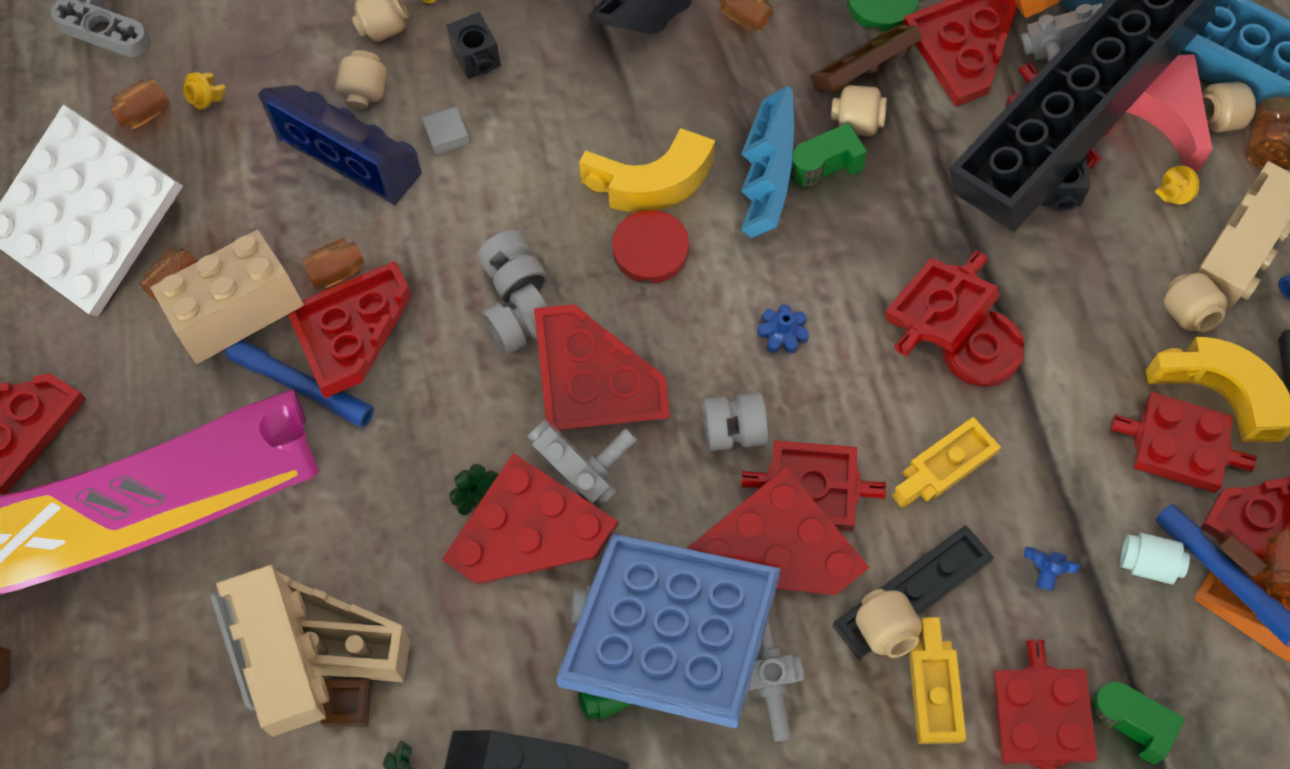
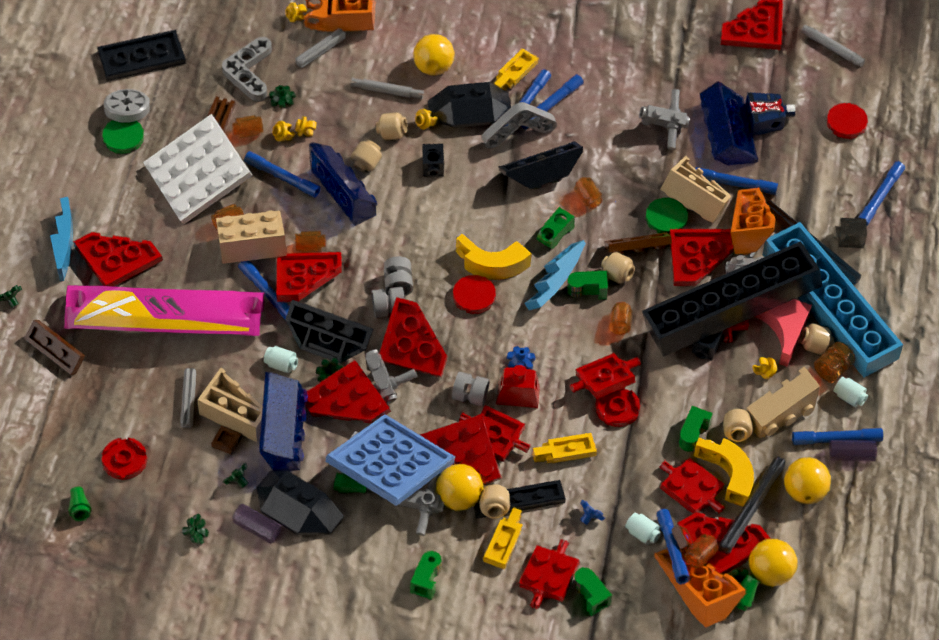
camera: 20 degrees right, 10 degrees down
tan wedge [216,565,329,737] -> none
light grey tile [421,106,470,155] -> none
none -> reddish brown tile [207,96,236,132]
none -> blue piece [244,151,321,198]
none -> clear blue slope [259,372,308,471]
none -> light aqua brick [264,346,298,373]
none -> dark green plant [269,85,296,108]
none -> black wedge [285,300,374,363]
none -> yellow plate [295,116,316,137]
none -> yellow piece [436,464,483,511]
none -> red torso [496,365,540,408]
none -> green leg [537,207,575,249]
none -> clear orange brick [609,302,633,335]
none -> green leg [679,406,713,452]

